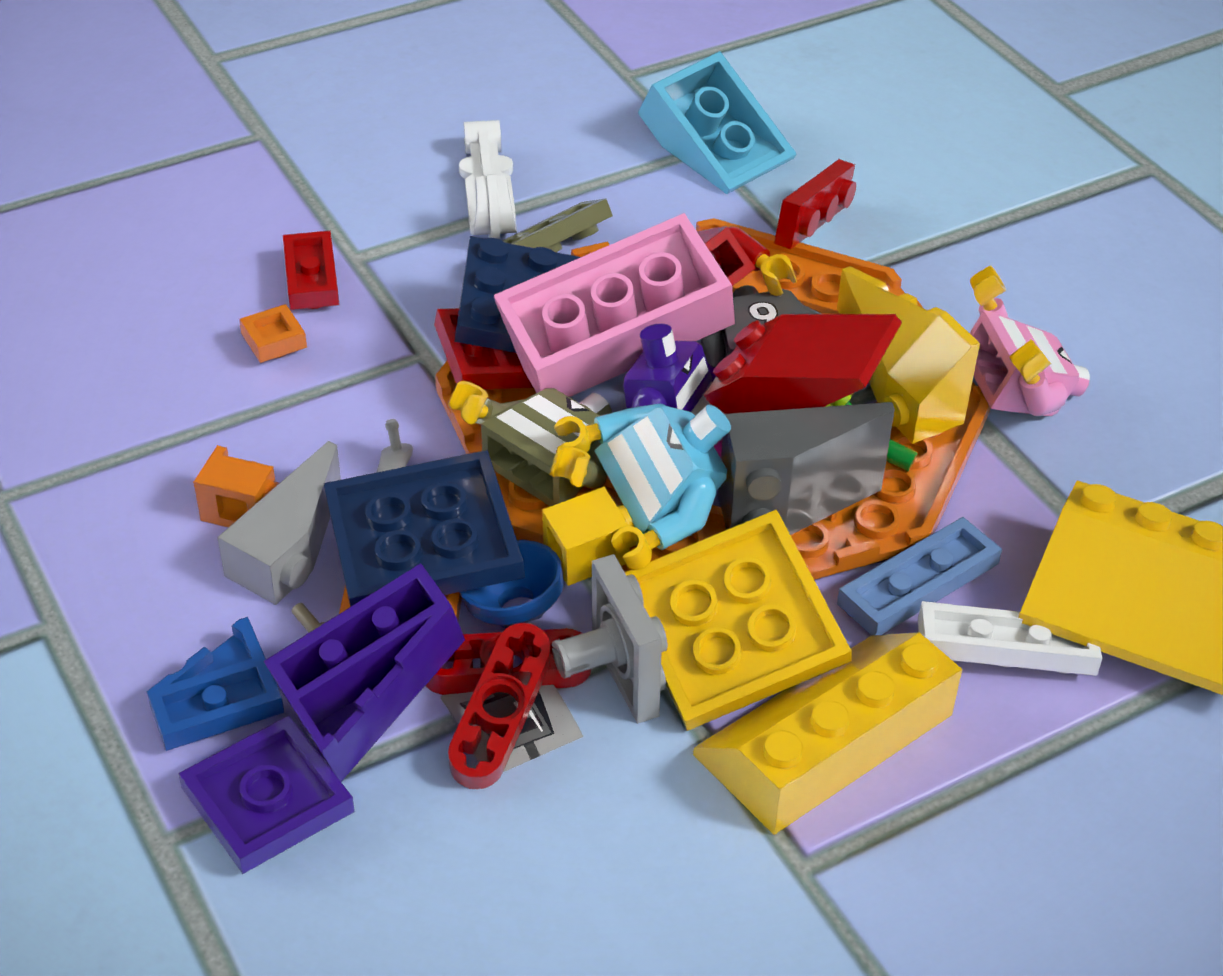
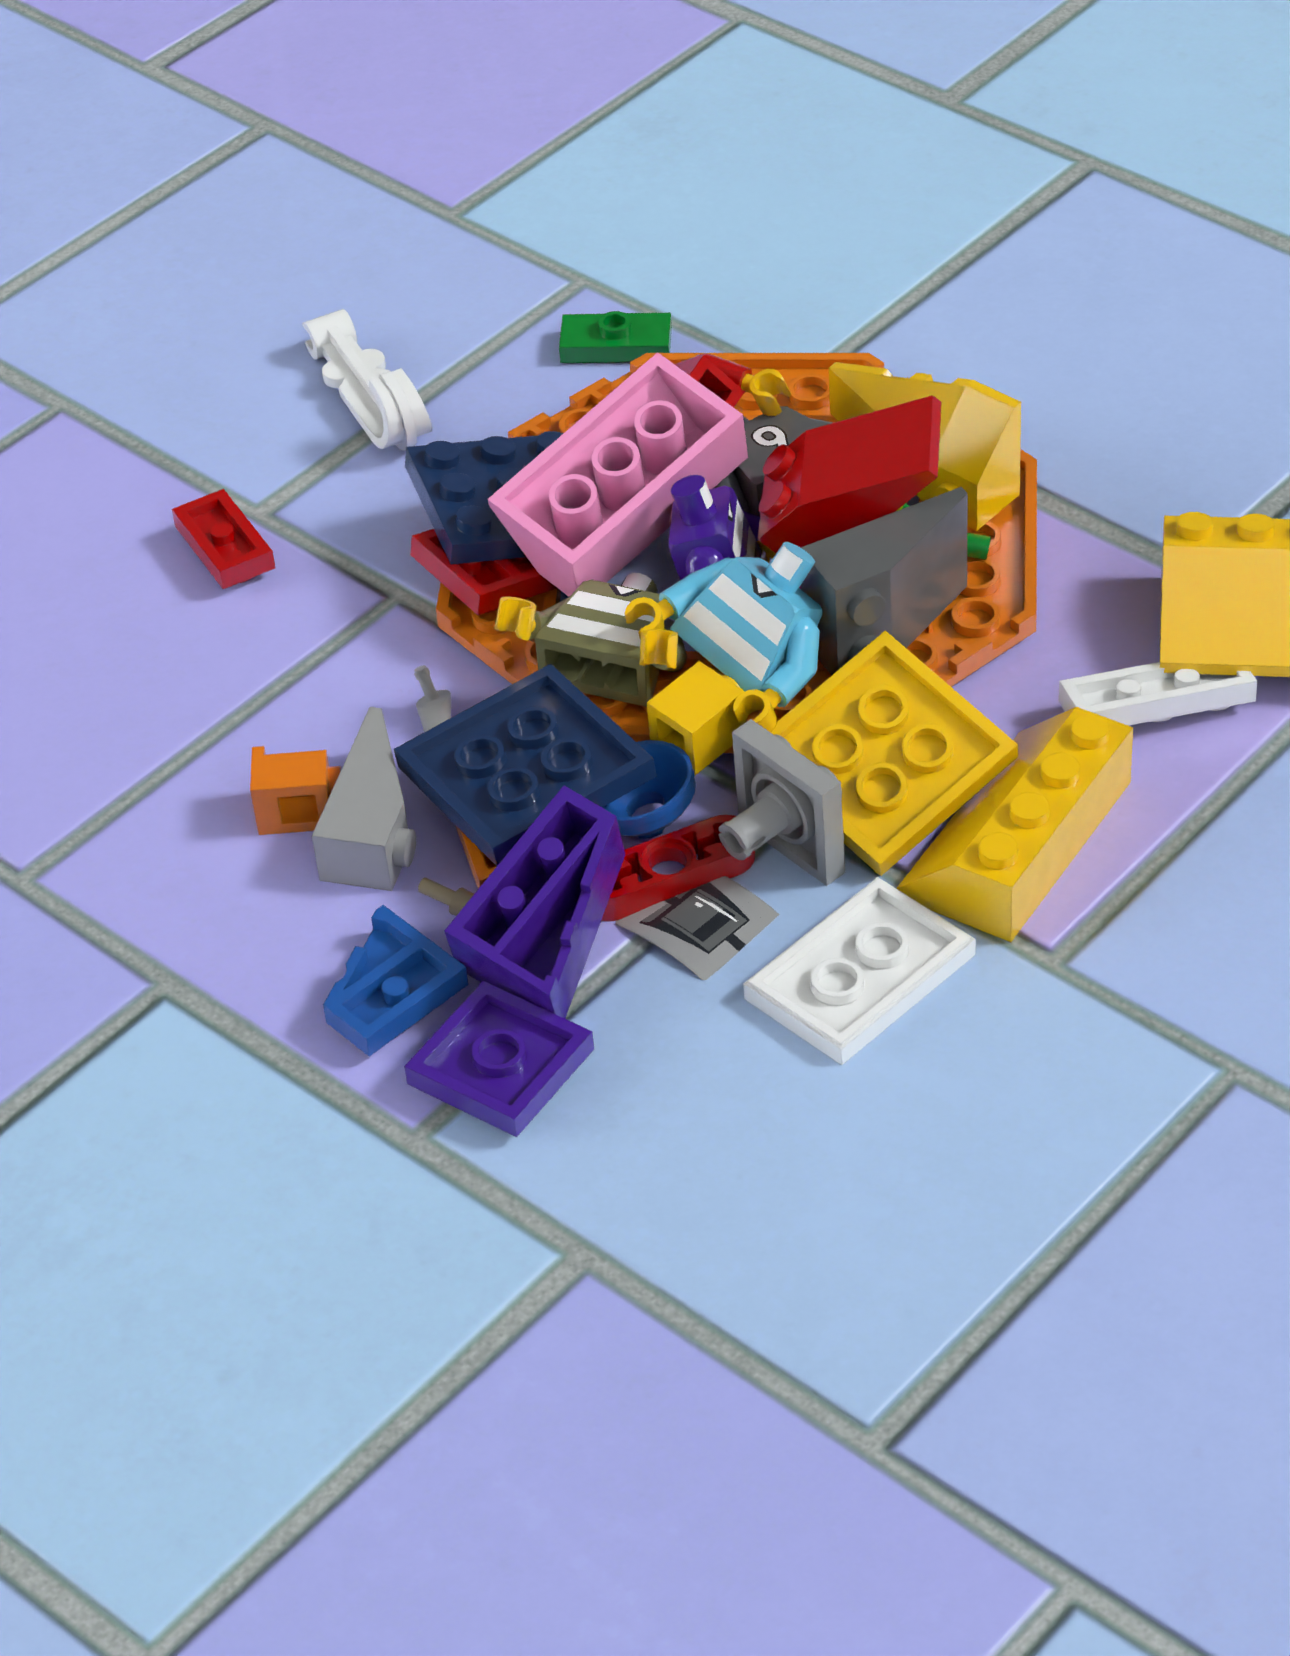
camera: 15 degrees left, 0 degrees up
orange plate [239,304,307,363] -> none
red beam [448,623,551,789] -> none
olive plate [502,198,613,252] -> none
medium azure slope [638,51,797,194] -> none
red plate [774,159,856,250] -> none
medium blue plate [837,517,1002,635] -> none
bright pink torso [970,265,1090,416] -> none
none -> green plate [559,311,672,363]
none -> white tile [743,877,976,1065]

